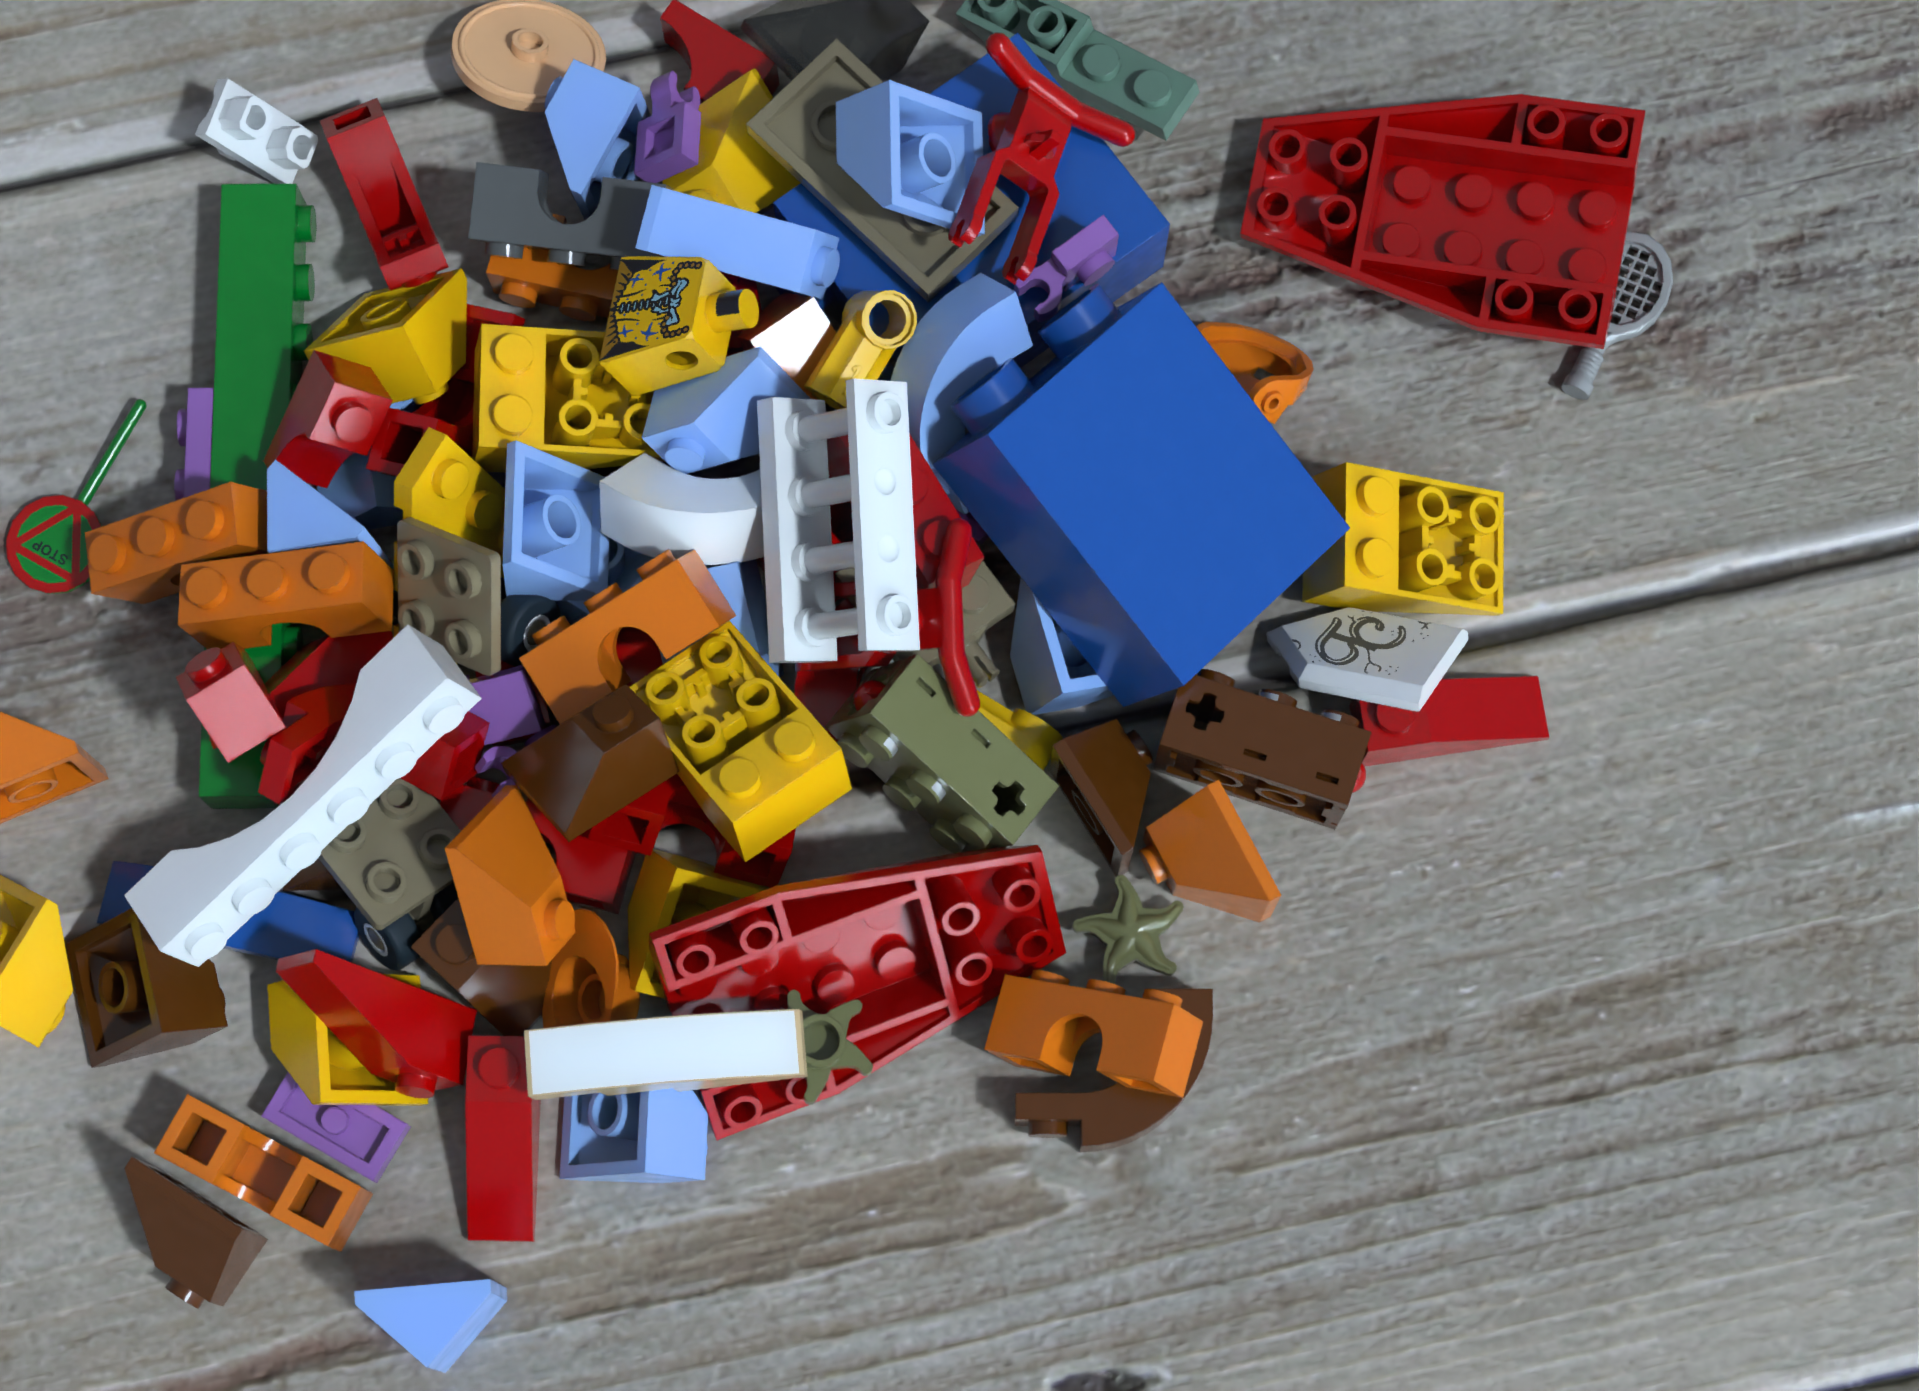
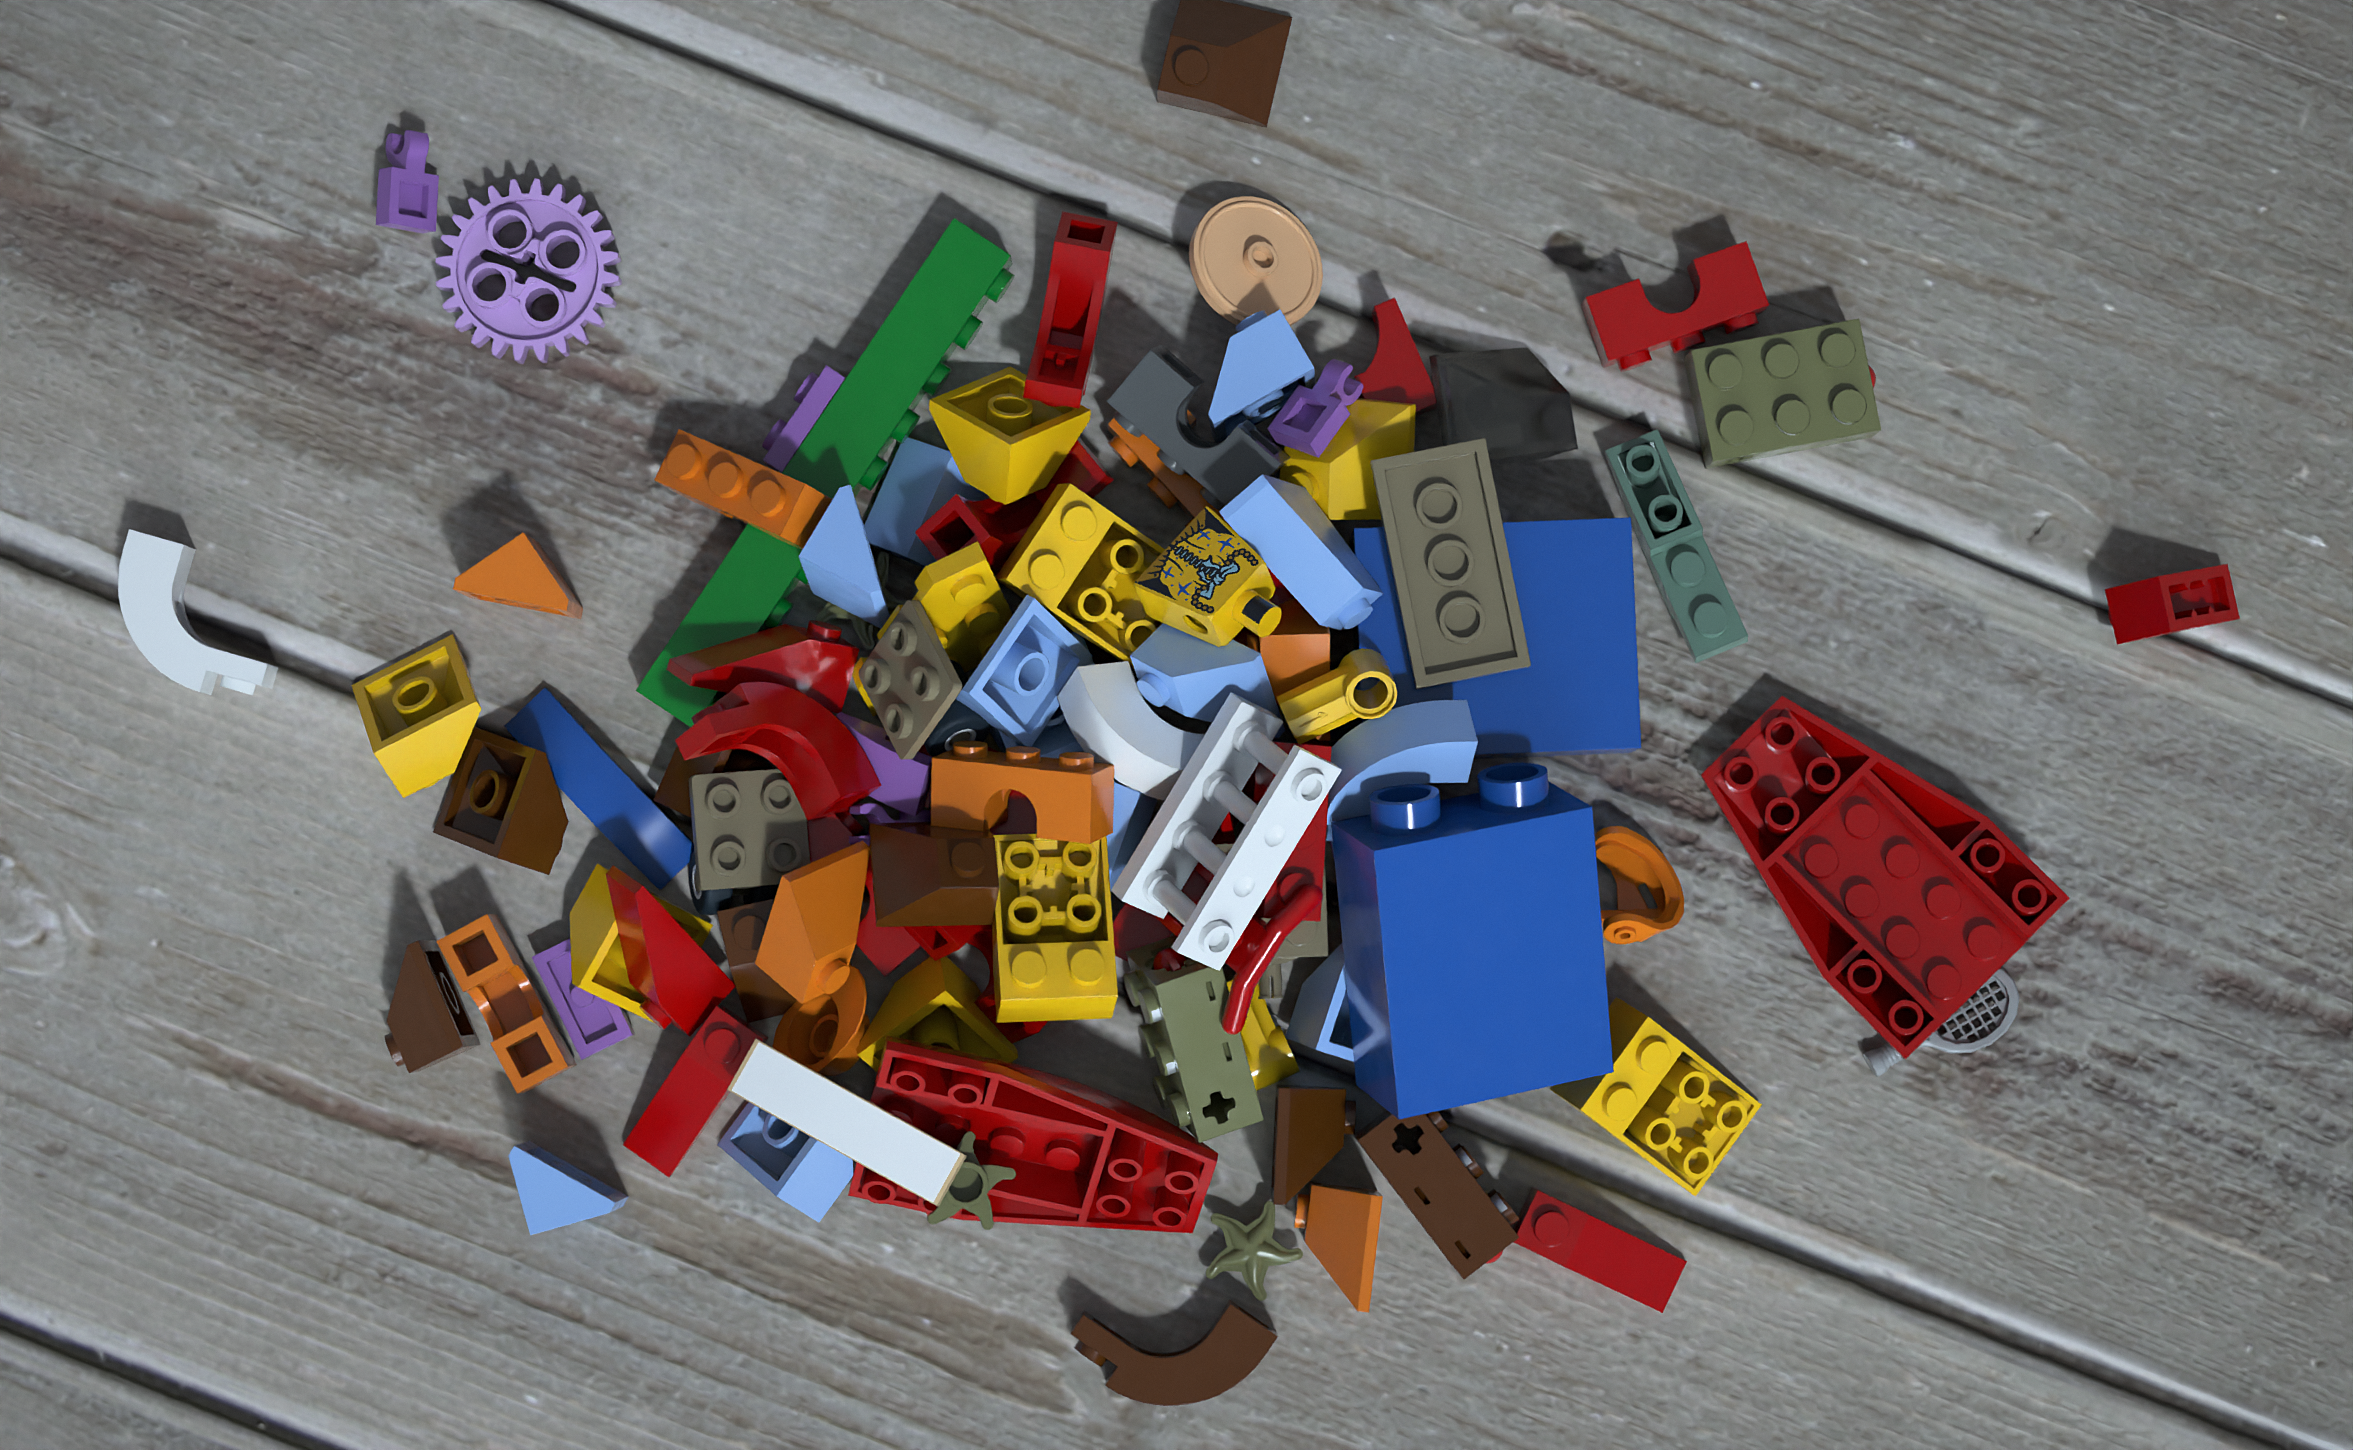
camera: 30 degrees right, 10 degrees up
piece [6,399,147,594] -> none
white arch [124,625,482,967] -> none
slope [176,642,286,763] -> none
orange arch [178,541,394,649] -> none
white hips [195,78,318,184] -> none
red arch [263,350,393,488] -> none
light blue slope [836,80,985,237] -> none
red piece [948,32,1135,285] -> none
orange arch [984,970,1203,1098] -> none
medium lavender plate [1014,215,1119,322] -> none
white tile [1266,607,1468,712] -> none

